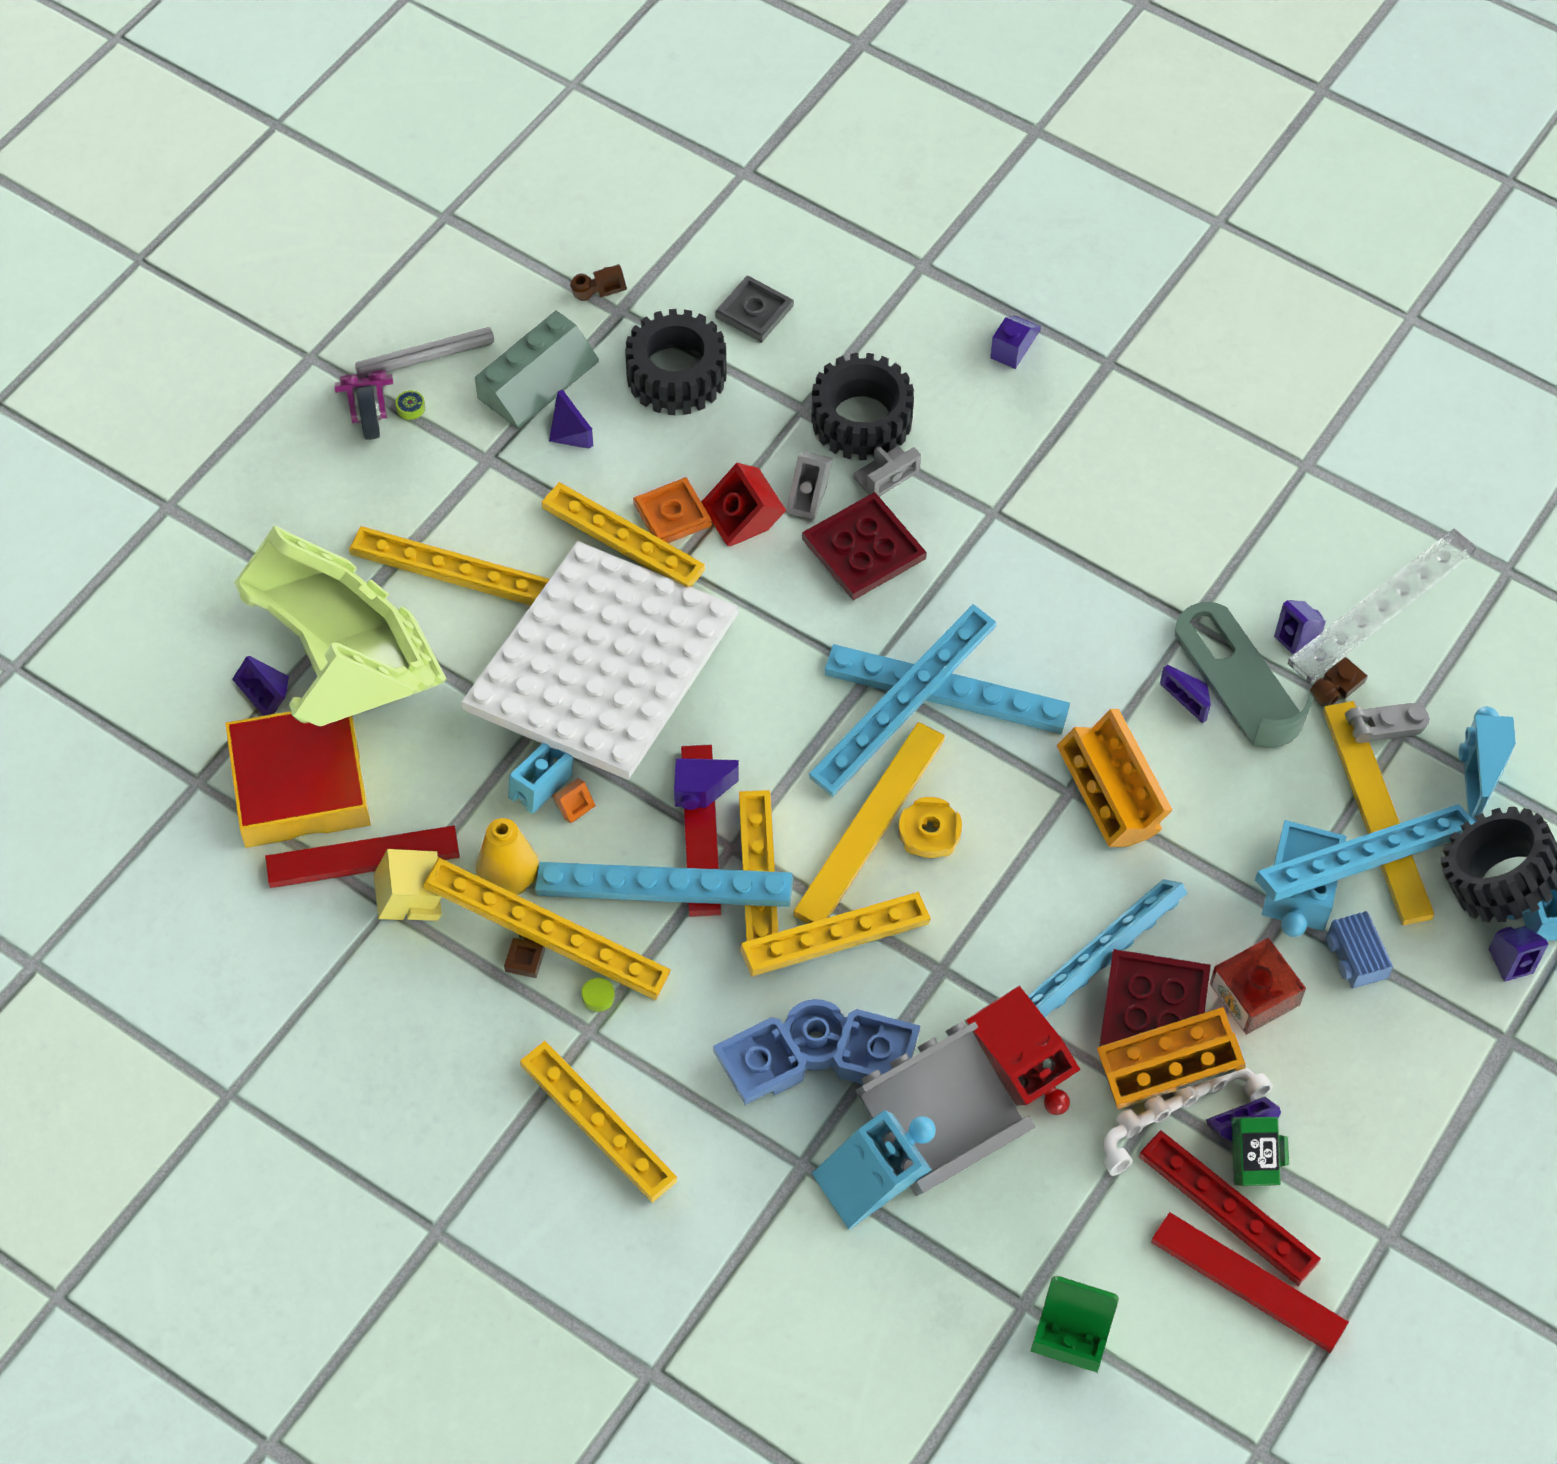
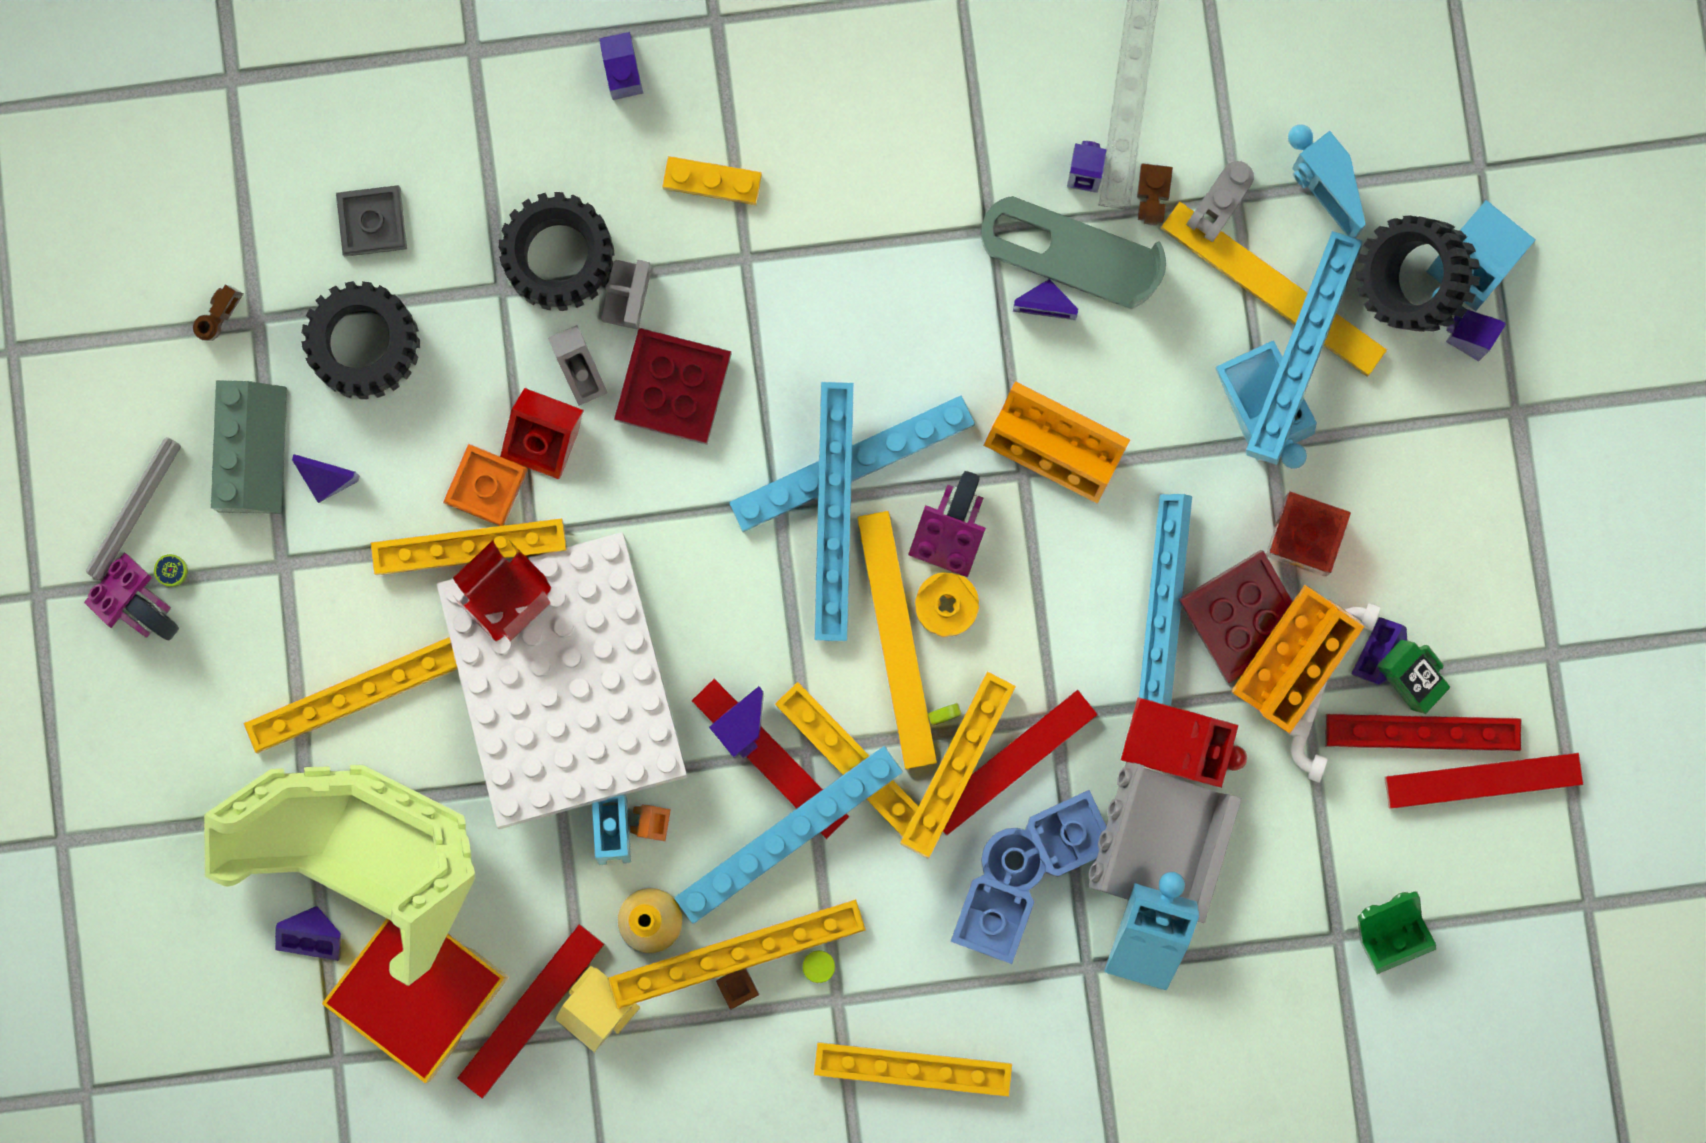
camera: 35 degrees left, 25 degrees up
medium blue brick [1326,911,1393,989] -> none
none -> red piece [453,540,551,641]
none -> yellow plate [662,156,762,206]
none -> magenta plate [908,471,986,577]
none -> lime tile [928,703,962,725]
none -> red tile [943,690,1098,836]

